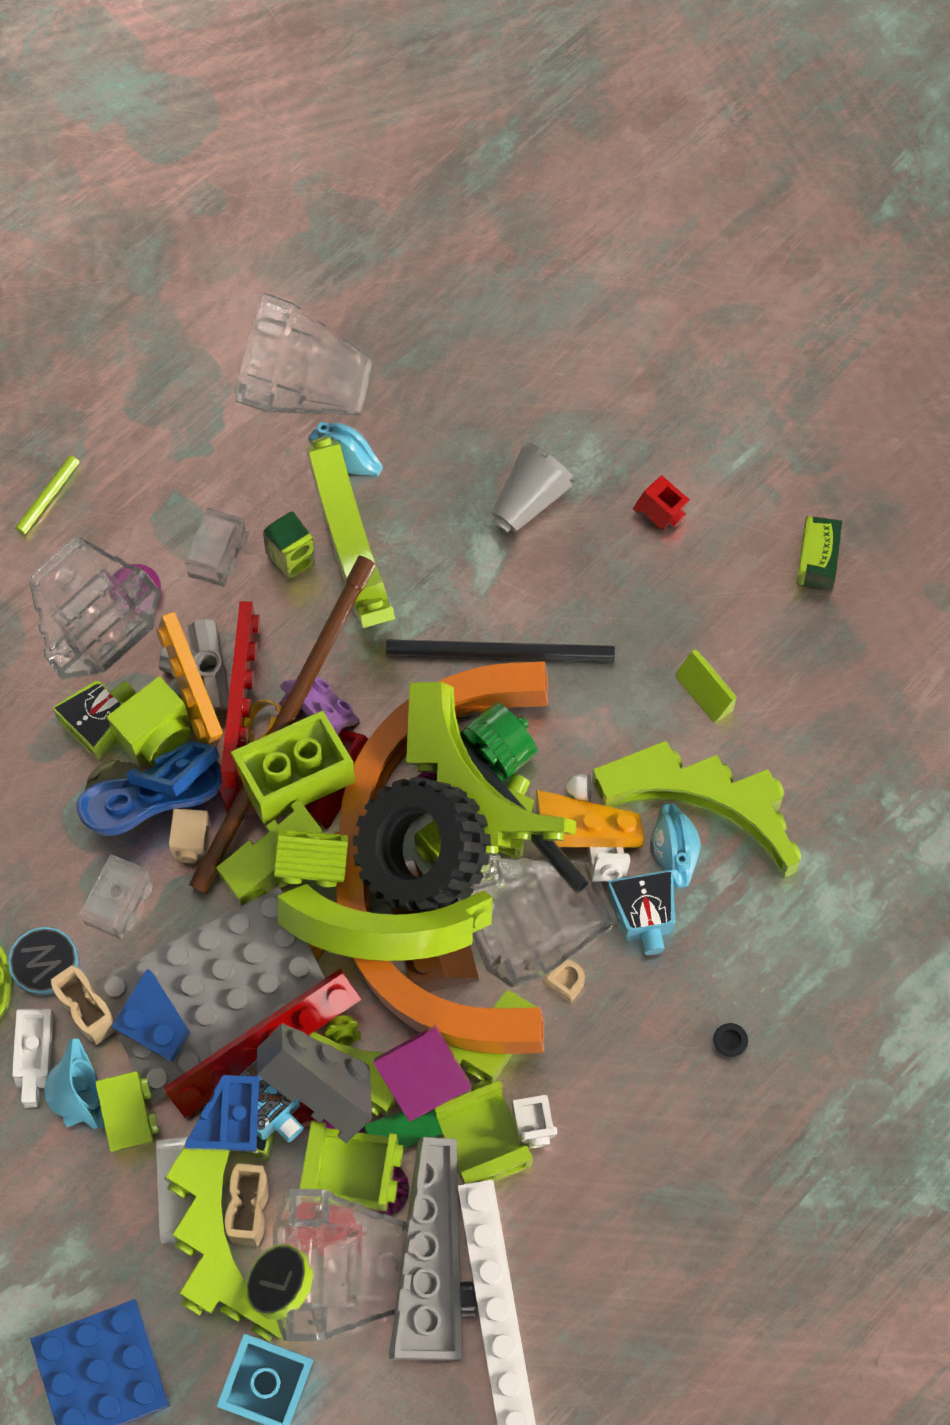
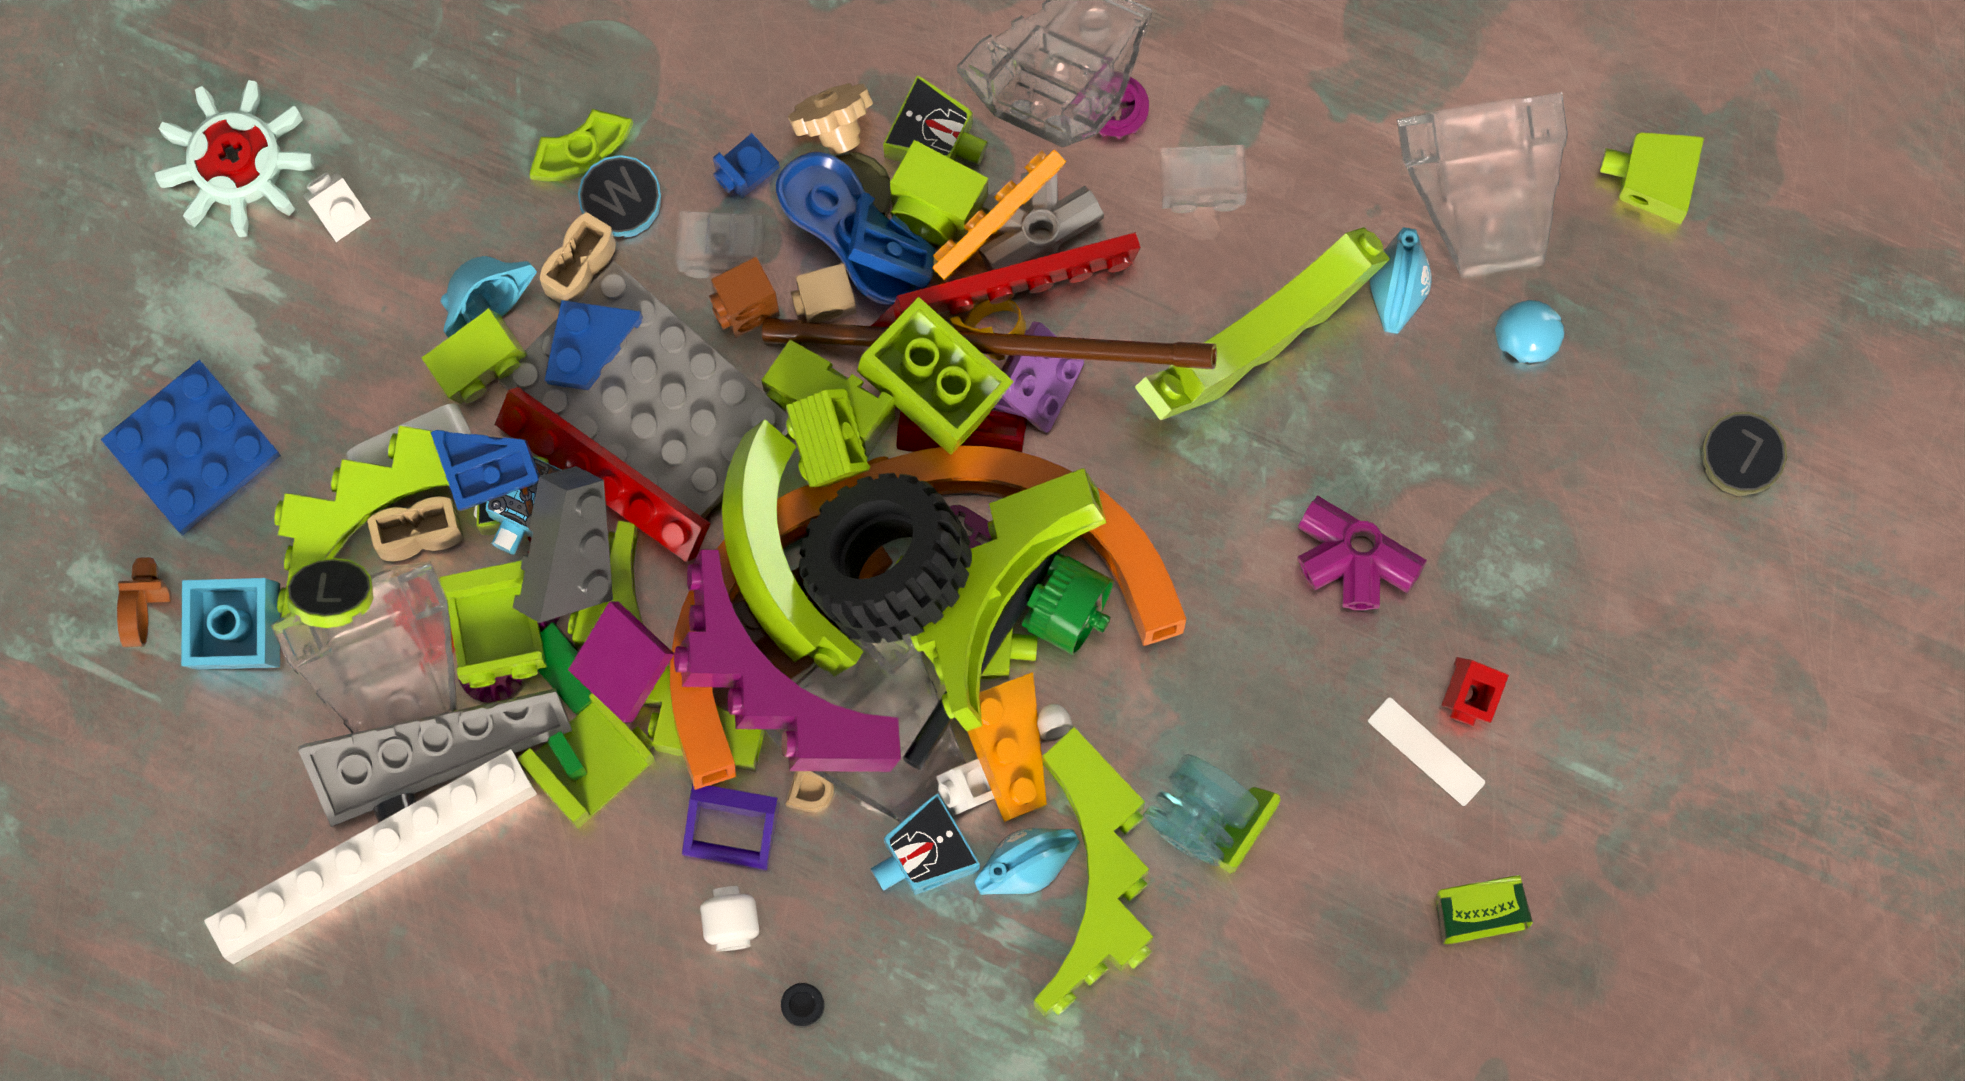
camera: 70 degrees right, 10 degrees up
white hinge [12,1009,54,1108] -> none
piece [263,511,315,580] -> none
lime plate [324,1015,361,1046] -> none
black piece [386,639,615,662] -> none
light grey cone [491,442,575,533] -> none
white bracket [511,1095,558,1149] -> none
none -> green tile [548,731,587,782]
none -> magenta arch [674,549,901,772]
none -> dark purple tile [682,784,780,870]
none -> white head [700,886,759,951]
none -> dark orange brick [709,257,780,338]
none -> blue bracket [713,133,780,199]
none -> tan plant [788,83,873,154]
none -> clear light blue wheel [1143,754,1260,866]
none -> magenta piece [1297,495,1427,611]
none -> white sticker [1368,698,1485,806]
none -> medium azure hair [1495,300,1564,363]
none -> lime torso [1600,133,1704,224]
none -> black tile [1701,412,1787,496]

